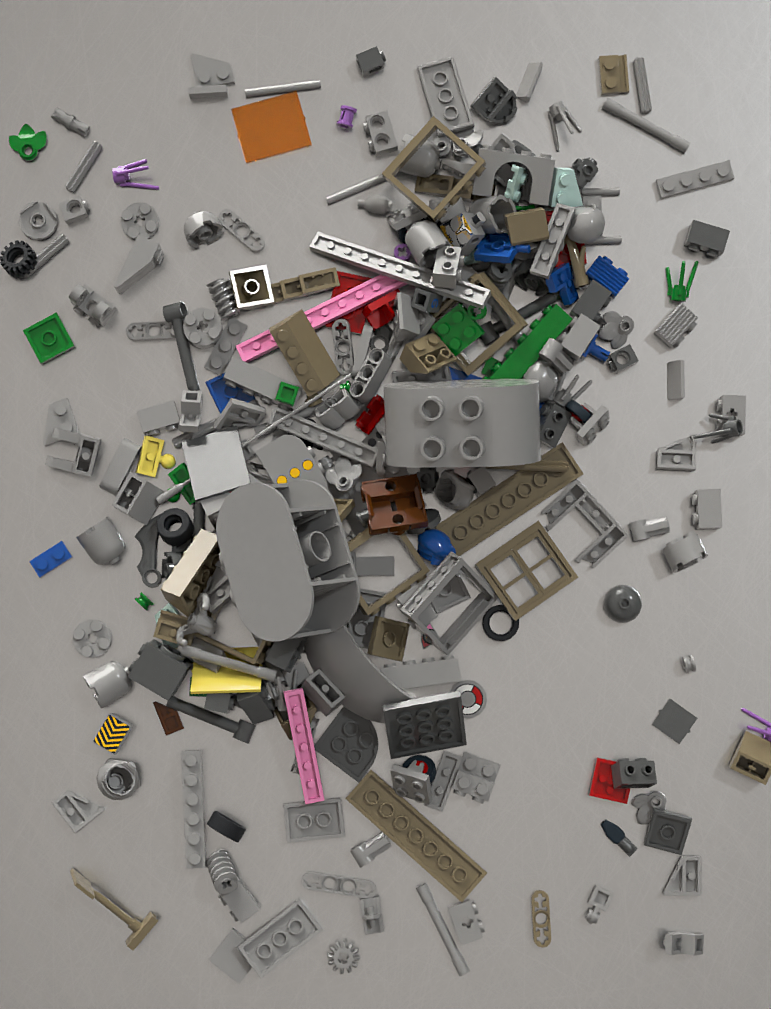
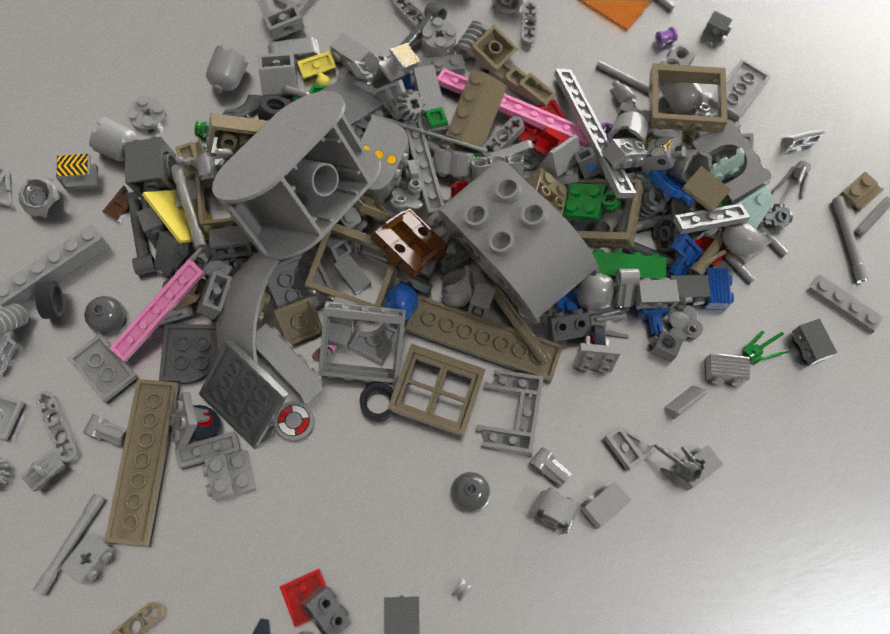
camera: 50 degrees right, 15 degrees down
blue plate [29,541,73,578] -> none
dark grey slope [470,77,517,123] -> none
none -> dark grey cylinder [84,296,127,335]
none -> light grey piece [377,43,420,82]
none -> light grey gear [395,89,426,121]
none -> light grey plate [404,160,423,195]

